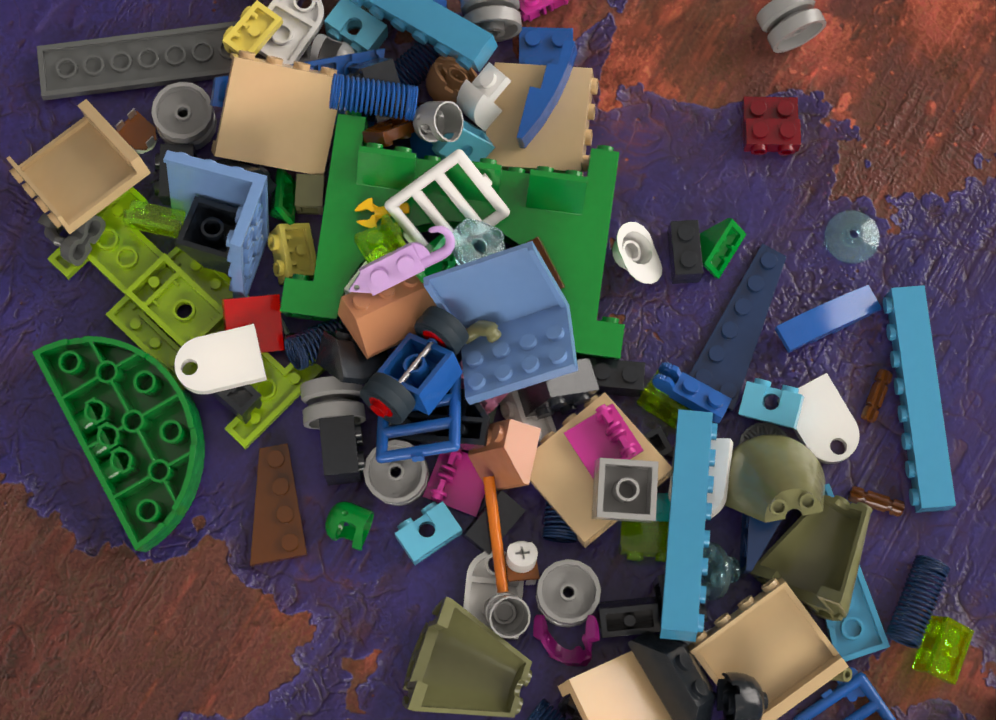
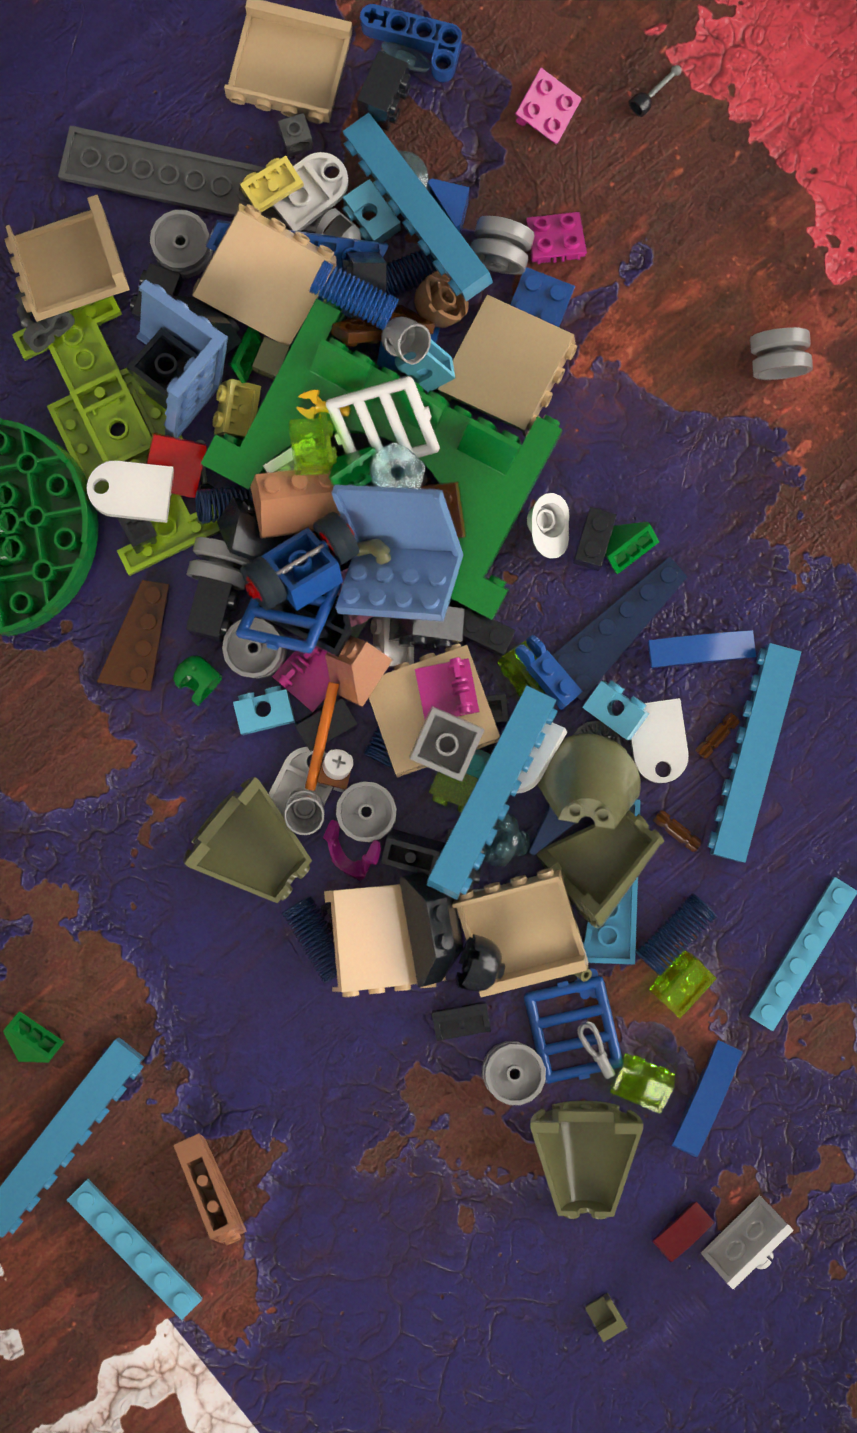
camera: 20 degrees right, 10 degrees up
dark orange piece [115,108,158,154] -> none
clear neon green bracket [122,200,186,238] -> none
lavender plate [349,226,455,296] -> none
white brick [457,62,511,132] -> none
blue slope [517,40,577,149] -> none
dark red plate [742,97,801,155] -> none
clear light blue dish [824,210,880,264] -> none

